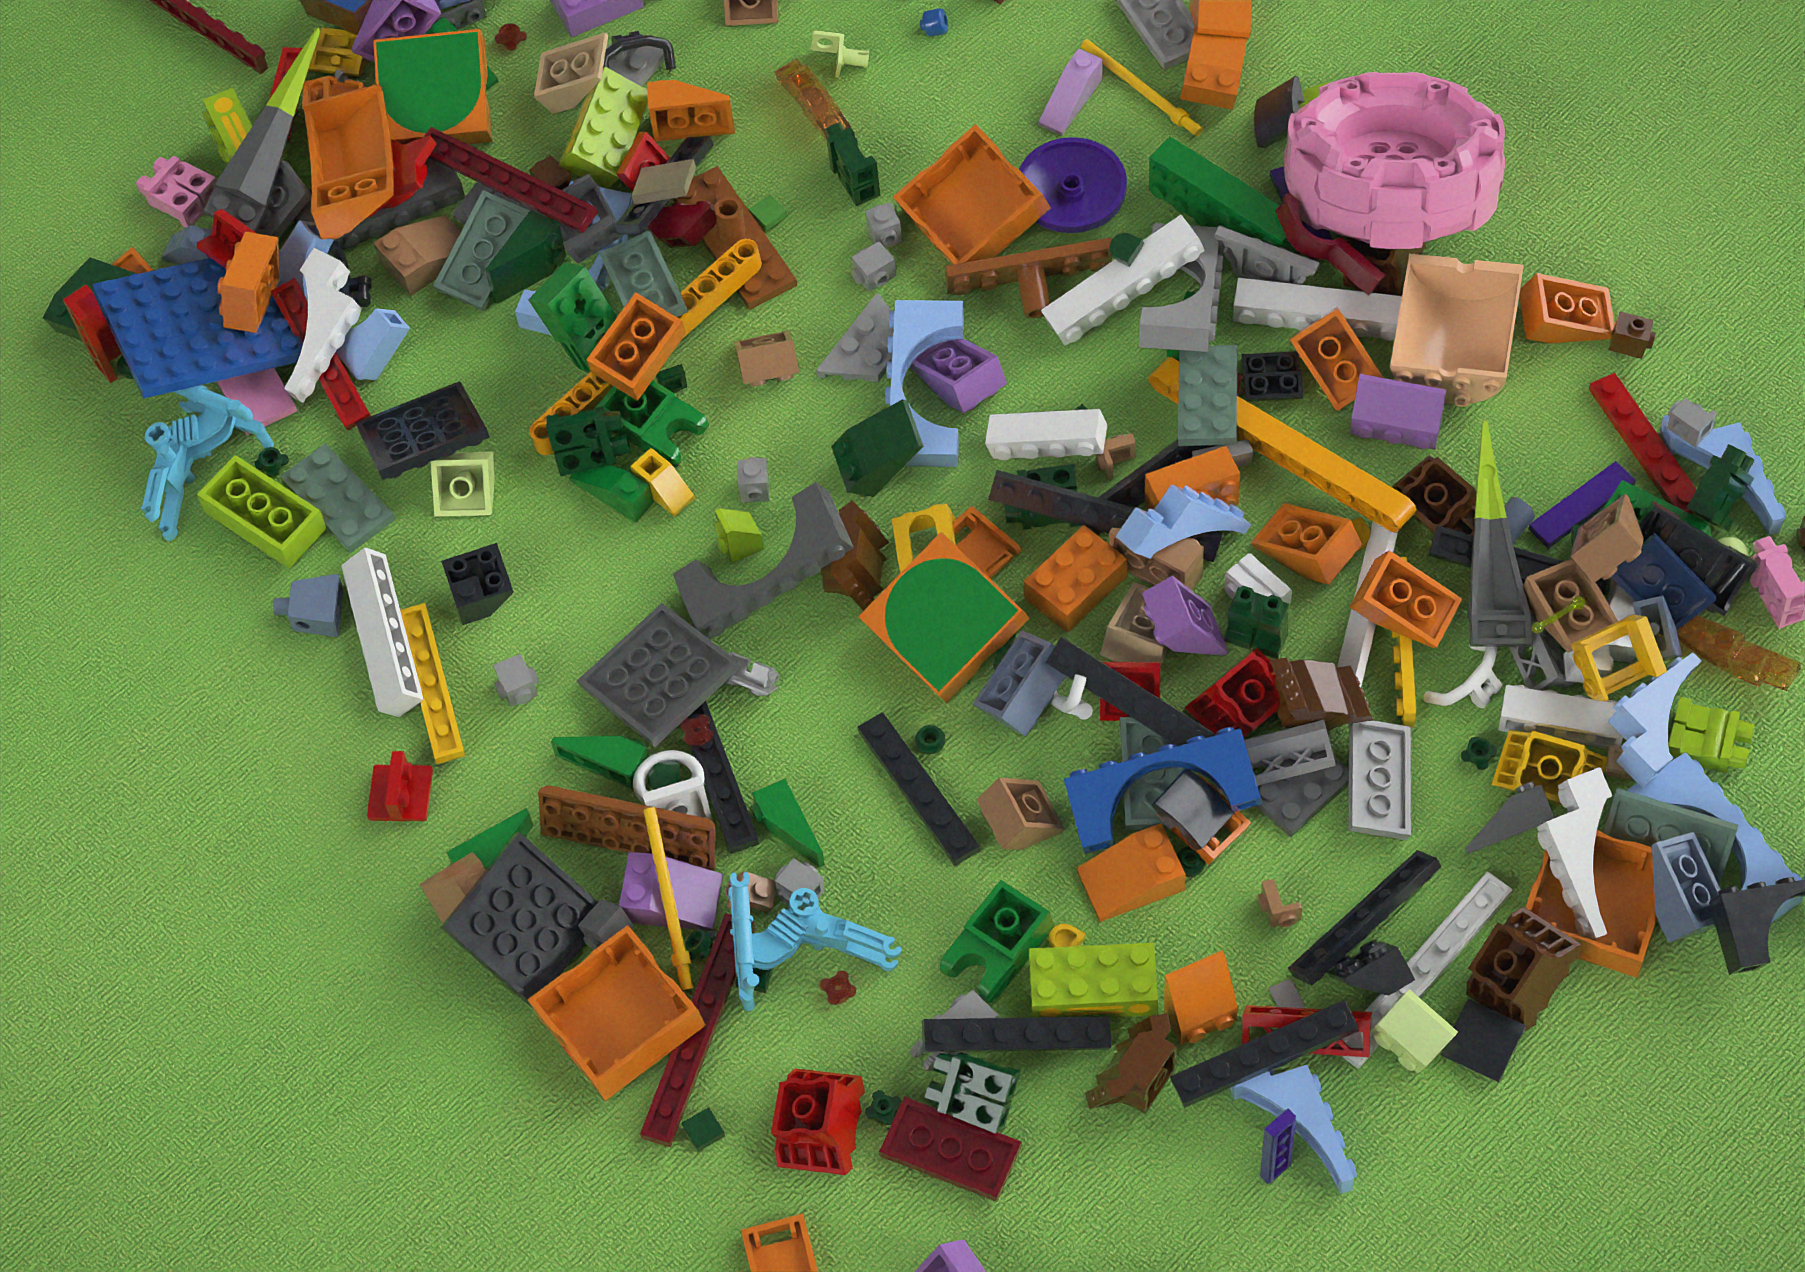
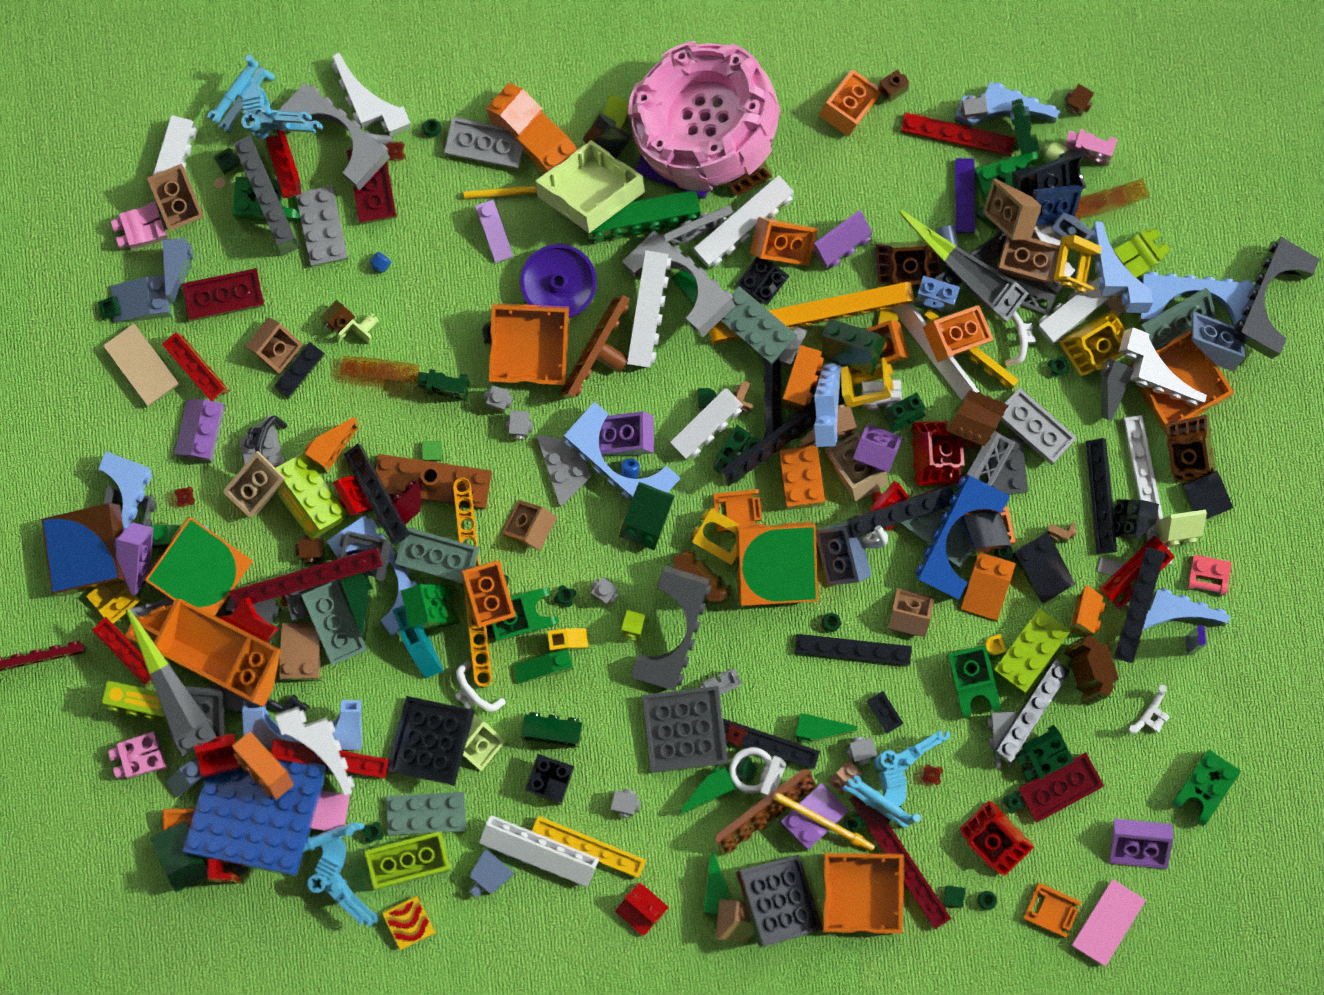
camera: 60 degrees left, 20 degrees up
dark green hips [546,406,630,477] -> none
dark grey brick [578,899,634,950] -> none
dark tan tile [631,159,696,205] -> none
dark green tile [1109,233,1144,267] -> none
dark red piece [1275,192,1385,296] -> none
light nougat cylinder [1390,253,1524,407] -> none
clear neon green hinge [1531,596,1585,634] -> none
none -> black plate [274,342,325,399]
none -> reddish brown brick [321,300,355,333]
none -> slope [382,895,435,950]
none -> teal slope [392,605,444,678]
none -> white piece [455,660,506,712]
none -> dark green slope [521,712,583,747]
none -> yellowish green tile [535,141,645,233]
none -> dark green plate [554,585,576,607]
none -> blue piece [620,458,640,479]
none -> dark green slope [822,318,886,375]
none -> yellow panel [841,357,894,407]
none -> black plate [866,691,904,734]
none -> medium blue panel [914,276,960,315]
none -> dark green plate [978,891,997,910]
none -> black slope [1012,533,1075,604]
none -> white piece [1129,685,1170,735]
none -> coral plate [1188,555,1232,596]

